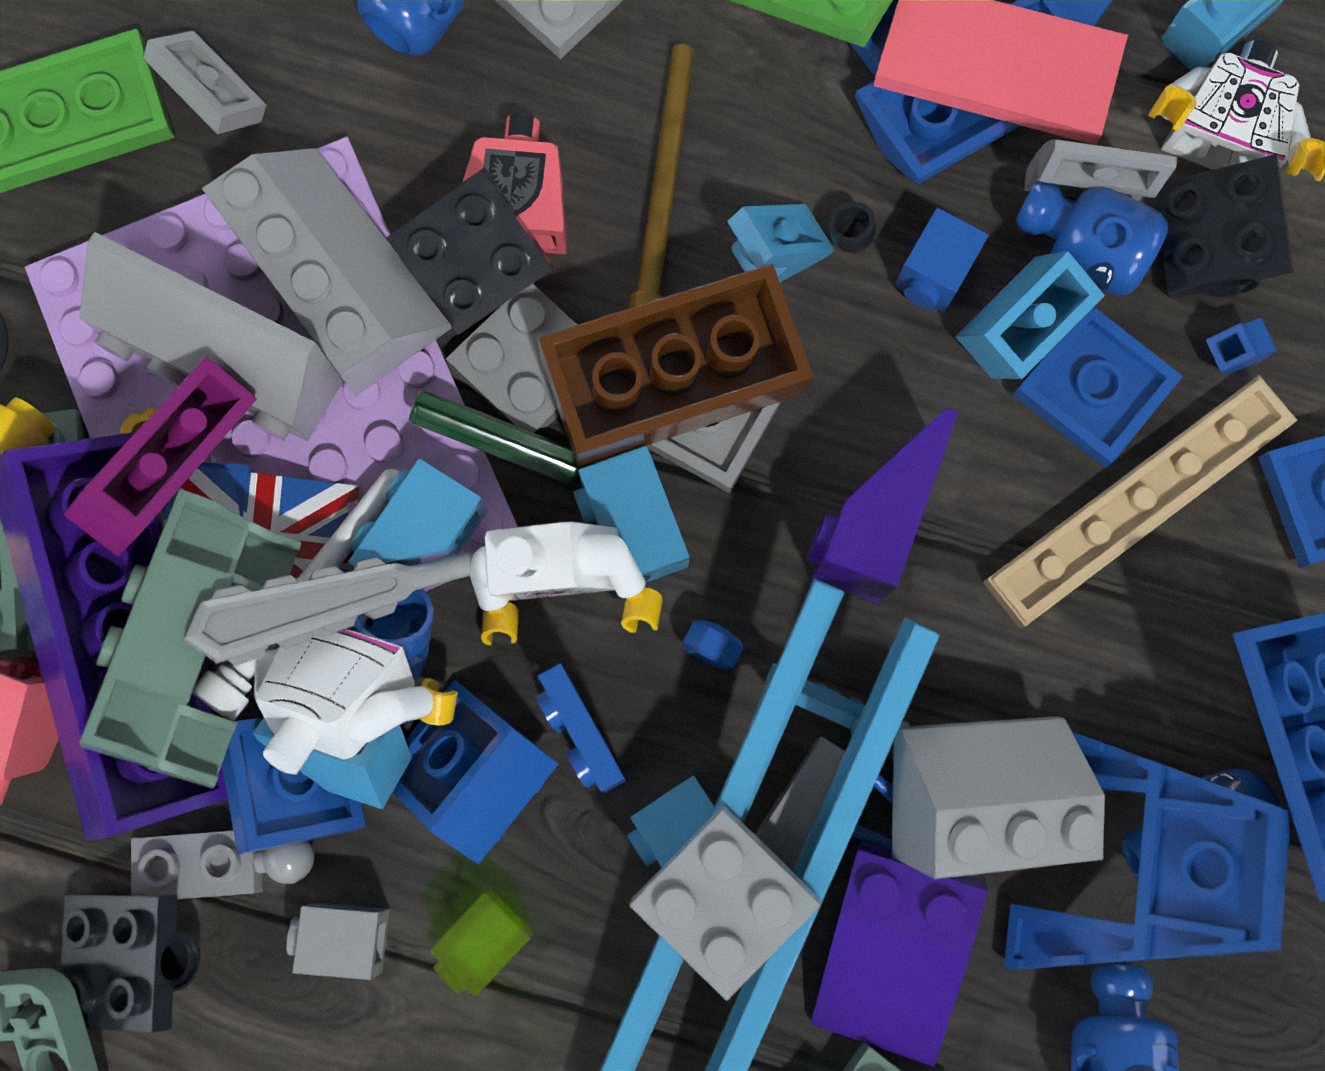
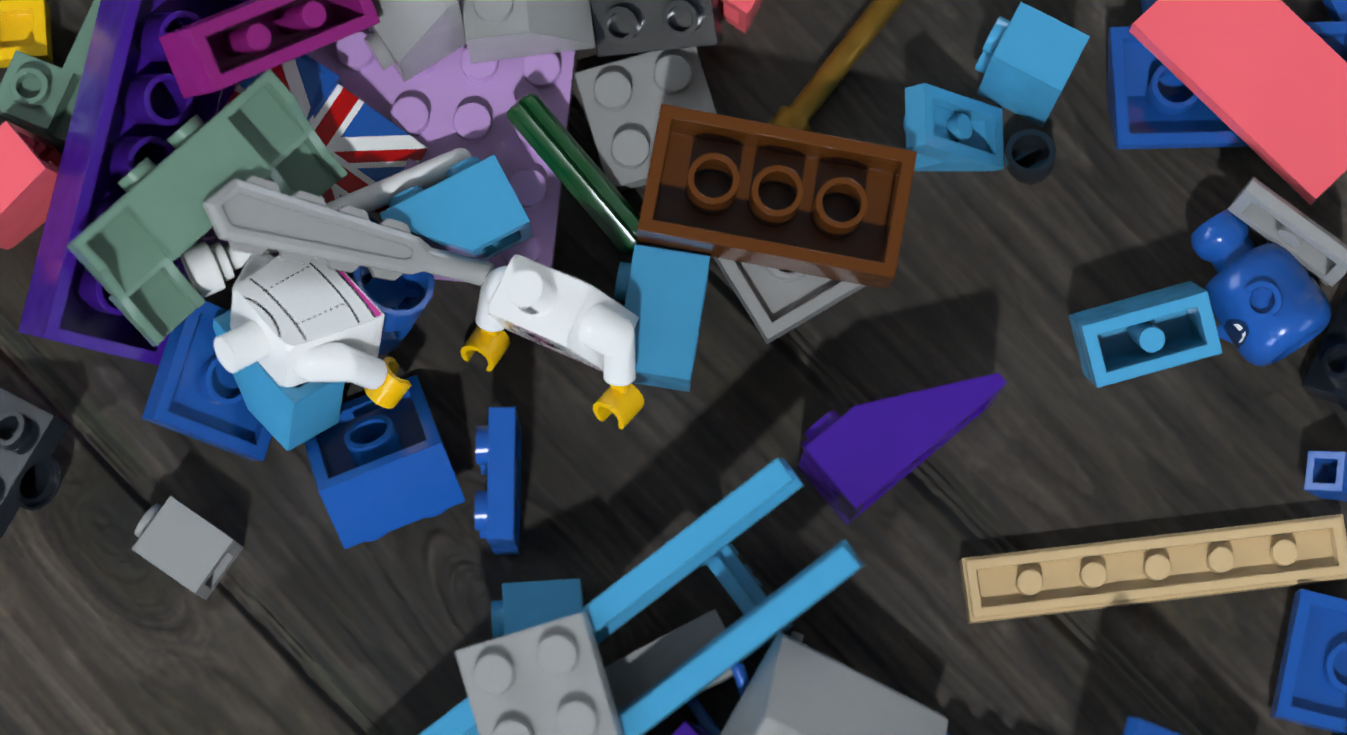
camera: 30 degrees right, 0 degrees up
light grey plate [131,831,314,899] -> none
clear neon green brick [430,889,535,997] -> none
blue tile [682,620,744,672] -> none
blue brick [894,207,989,313] -> none
blue plate [1013,307,1183,468] -> none
none -> dark azure brick [975,2,1090,127]

